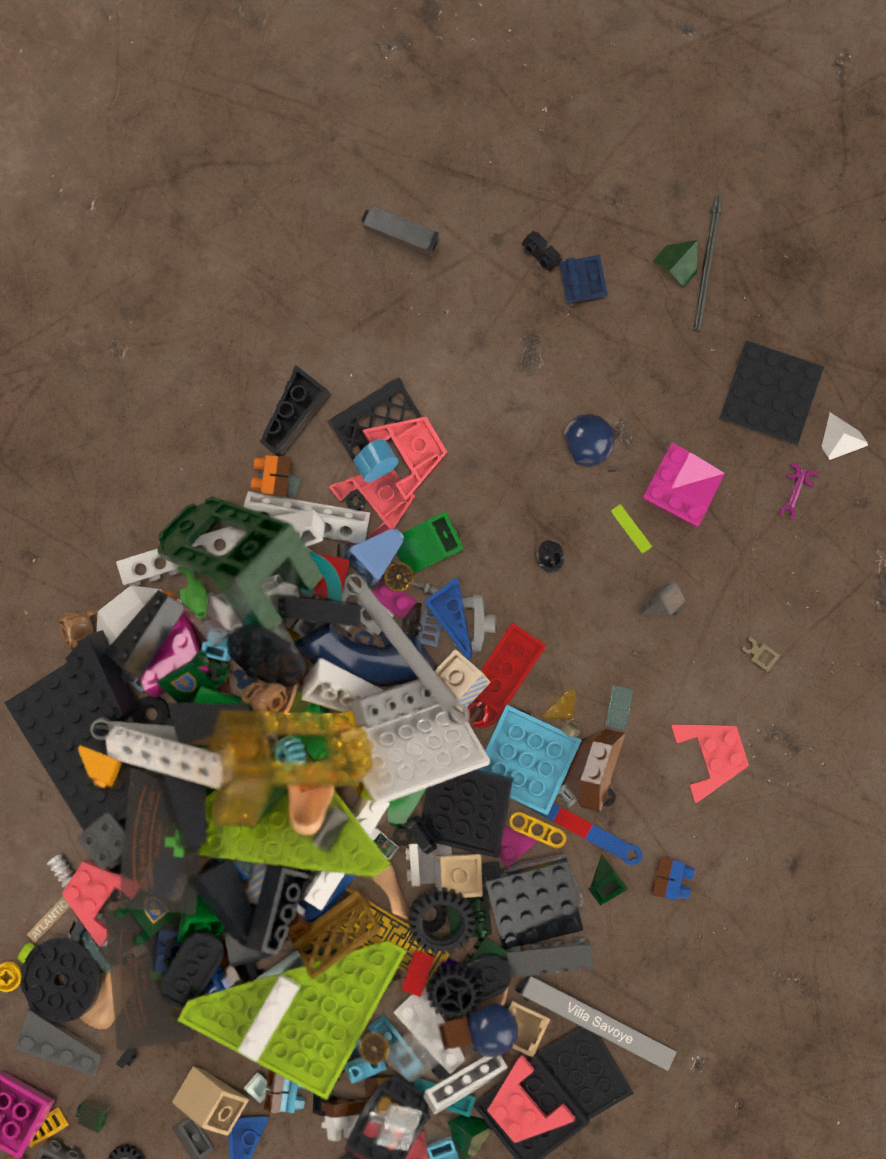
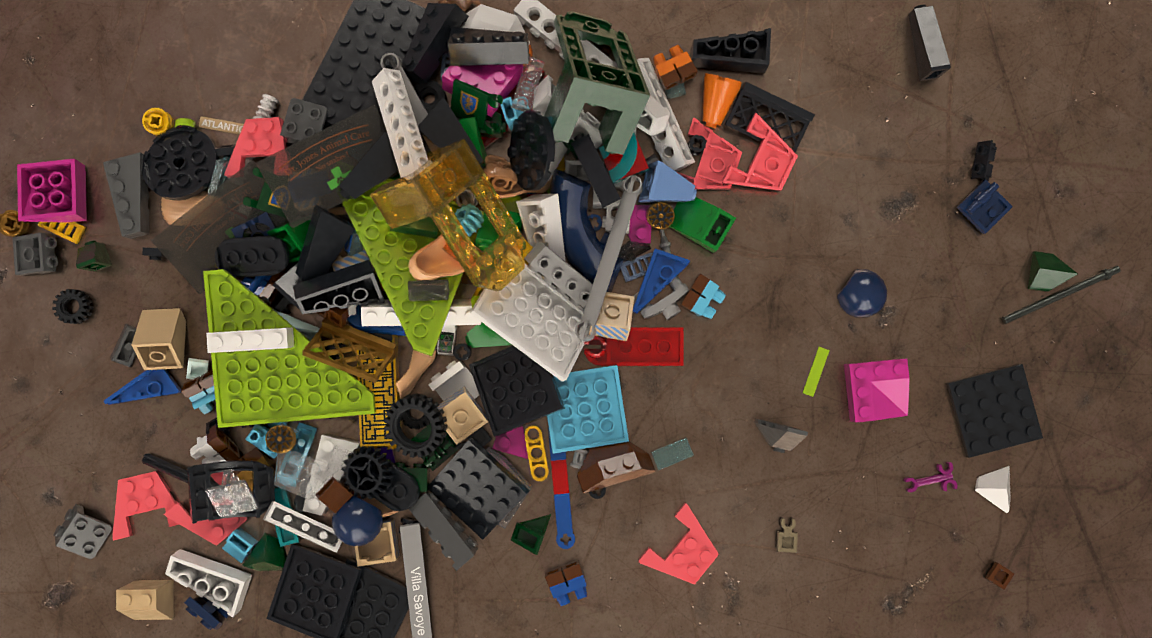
camera: 55 degrees right, 0 degrees up
light orange slope [78,746,122,788] -> none
bright green animal [177,566,208,618] -> none
blue plate [234,669,257,689] -> none
dark azure piece [353,439,398,482] -> none
red tile [401,950,435,997] -> none
black beam [406,816,437,854] -> none
coral wing [487,1055,575,1143] -> none
black piece [535,540,564,572] -> none
clear yellow slope [542,688,575,720] -> none
dark tan tile [561,719,583,737] -> none
none -> hips [680,273,726,319]
none -> orange cone [702,73,742,128]

